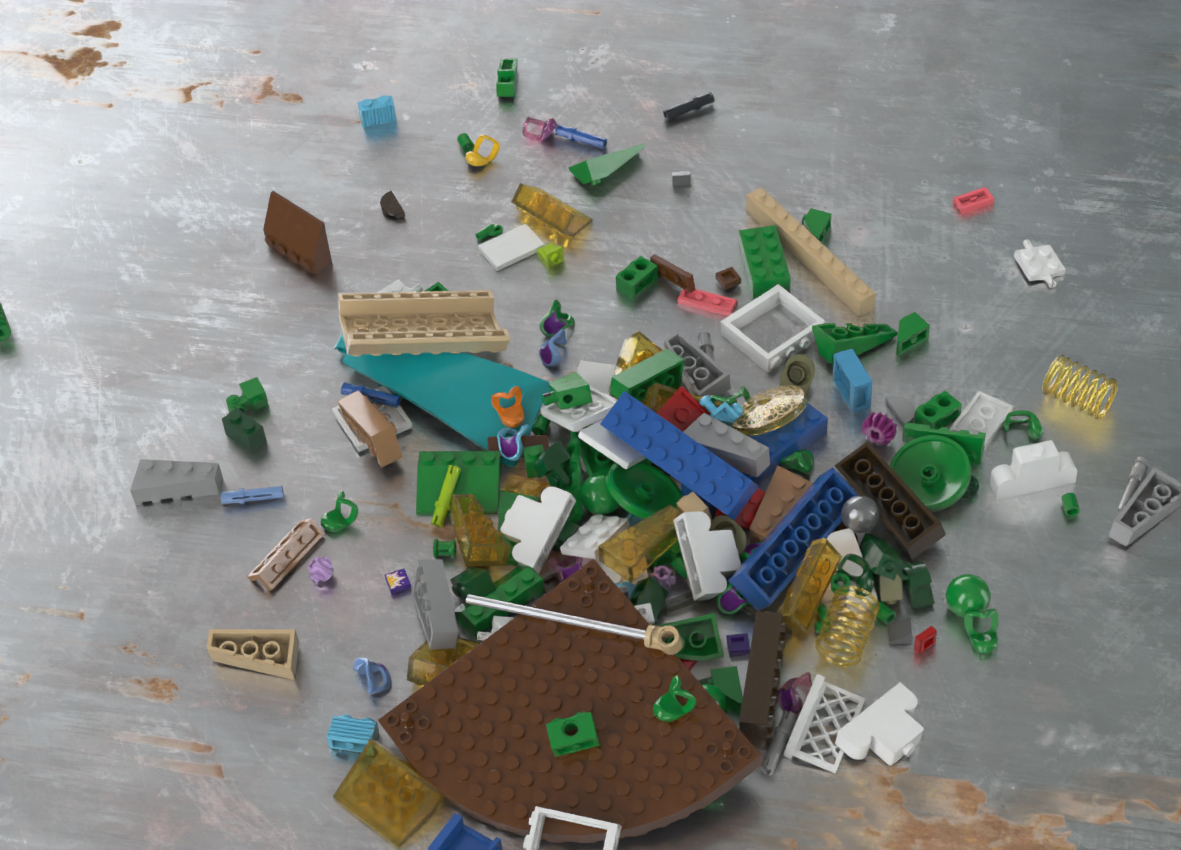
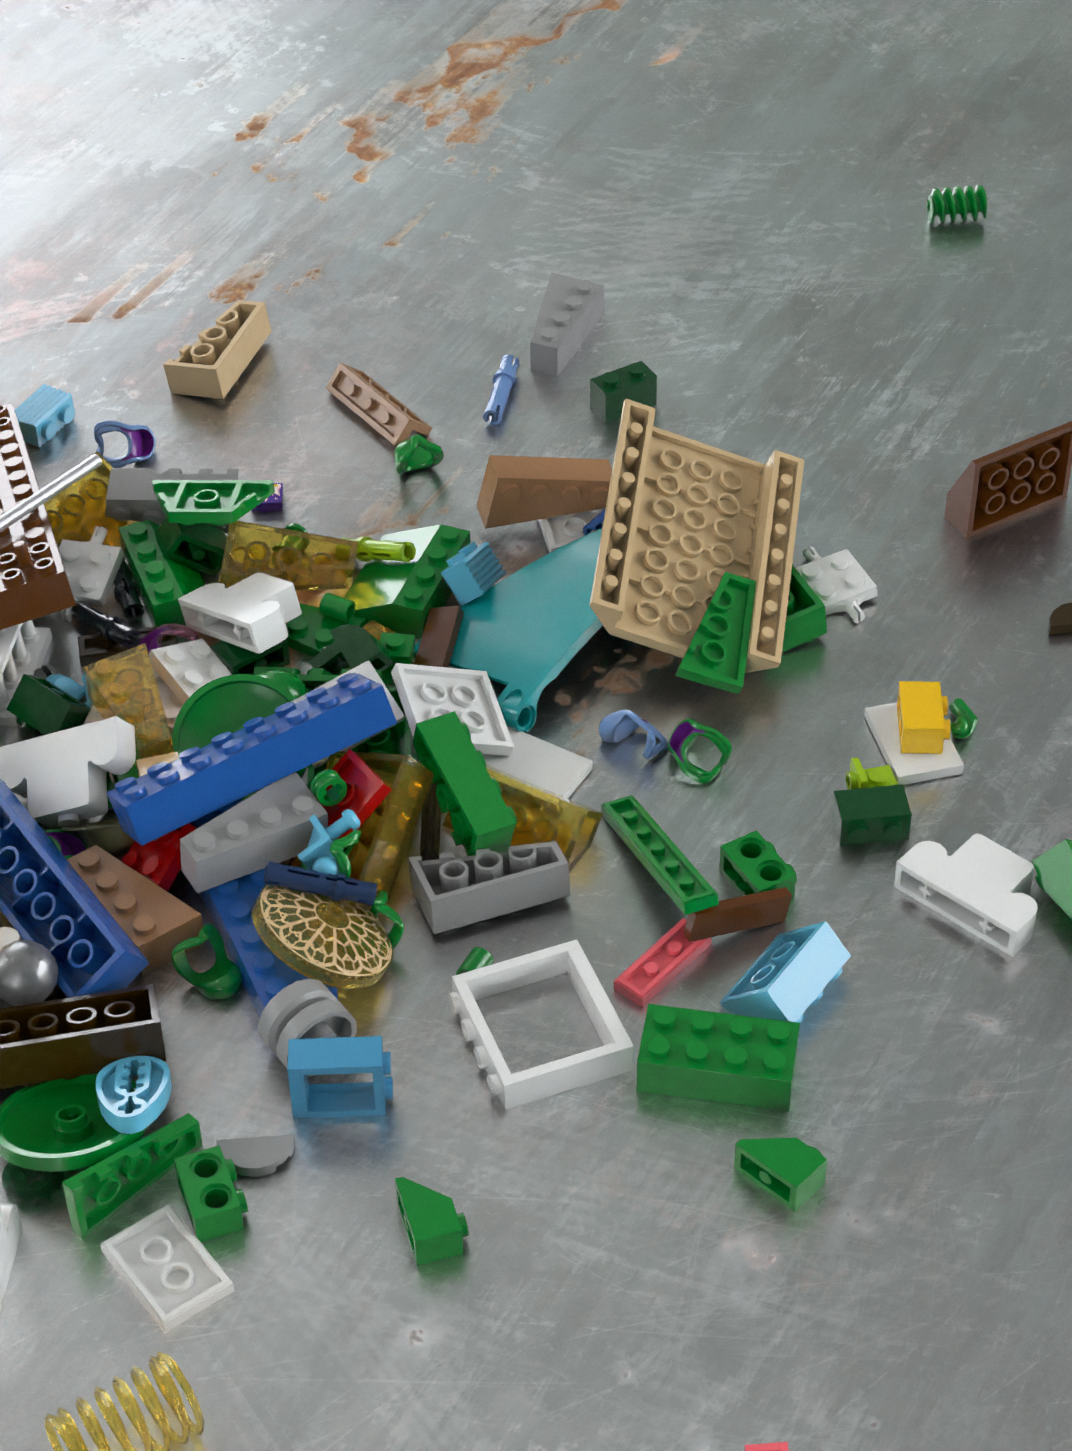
camera: 105 degrees right, 5 degrees down
green brick [226,377,269,413] -> none
lavender gear [308,556,334,583] -> none
orange piece [491,386,524,428] -> none
piece [497,424,529,461] -> none
clear yellow slope [511,183,593,237] -> none
green torso [541,372,593,410] -> none
dark grey slope [672,171,691,186] -> none
light grey axle [698,331,714,360] -> none
reddish brown plate [715,267,741,290] -> none
tan brick [746,187,876,318] -> none
olive piece [779,354,815,399] -> none
green wedge [812,323,898,364] -> none
magenta gear [862,411,897,446] -> none
green piece [1003,410,1044,440] -> none
none -> medium azure piece [96,1056,172,1134]
none -> green wing [152,480,275,526]
none -> light grey wheel [258,978,357,1077]
none -> dark blue pin [263,861,377,906]
none -> green bush [311,769,347,806]
none -> green hinge [319,593,356,623]
none -> medium azure brick [441,541,506,606]
none -> green hinge [456,947,494,975]
none -> green tile [601,795,719,915]
none -> green wing [675,572,756,695]
none -> medium azure slope [719,921,851,1023]
none -> dark green brick [831,784,912,845]
none -> white brick [894,833,1038,957]
none -> yellow brick [896,681,951,754]

